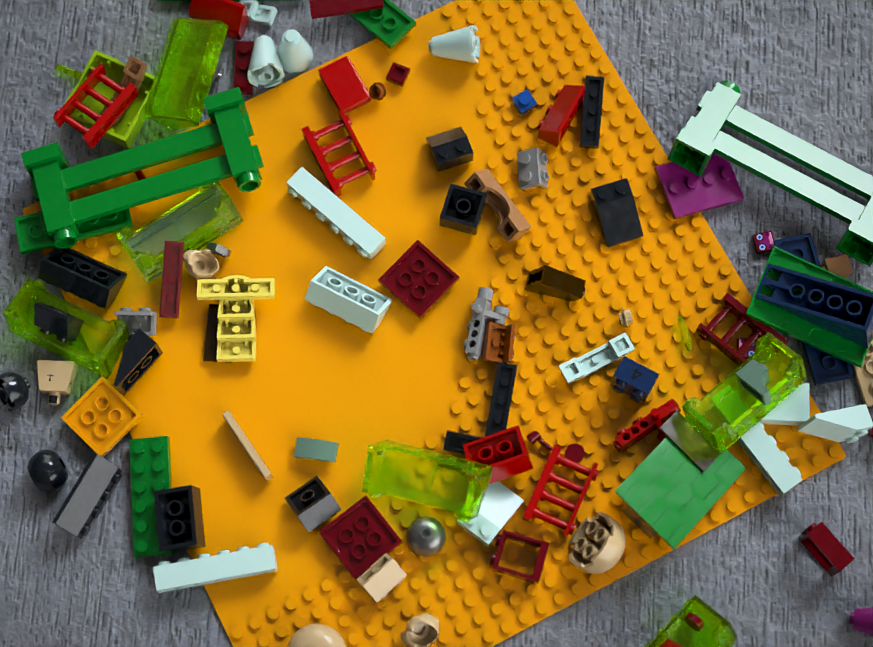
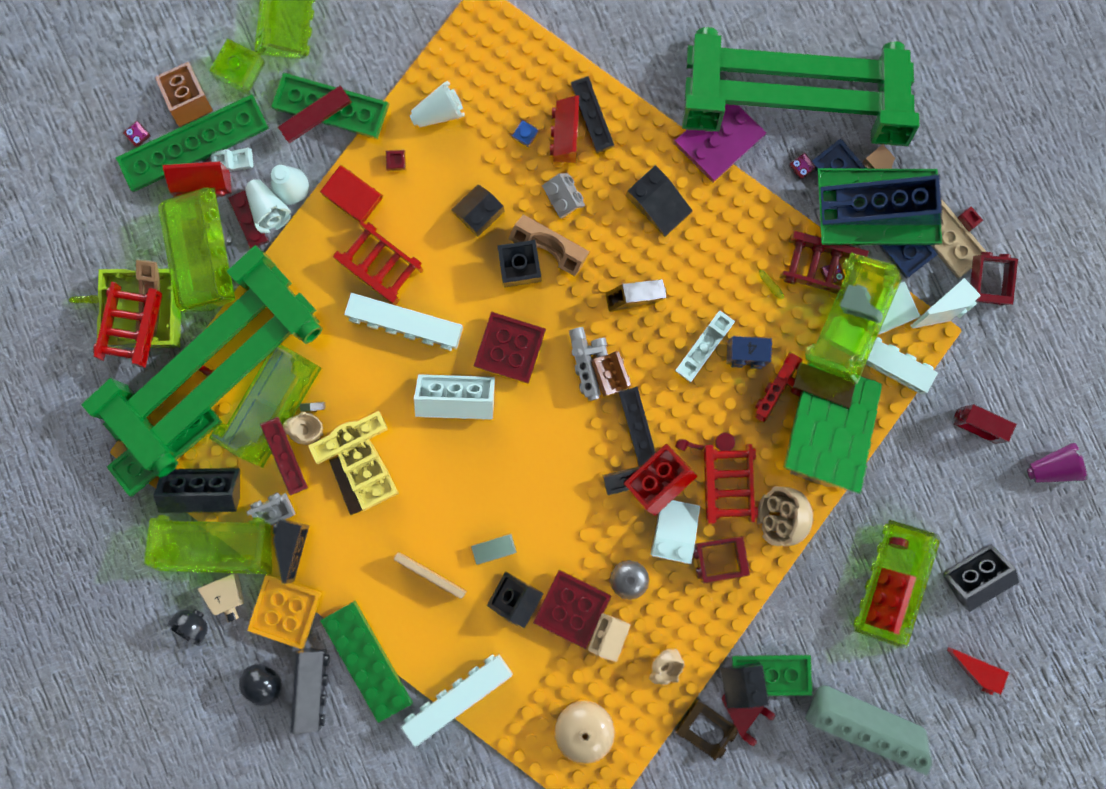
camera: 25 degrees left, 10 degrees up
black slope [34,302,84,343] -> none
black slope [154,485,206,551] -> none
clear neon green windscreen [362,440,493,522] -> none
dark orange plate [369,82,386,100] -> none
tan plate [619,308,633,327] -> none

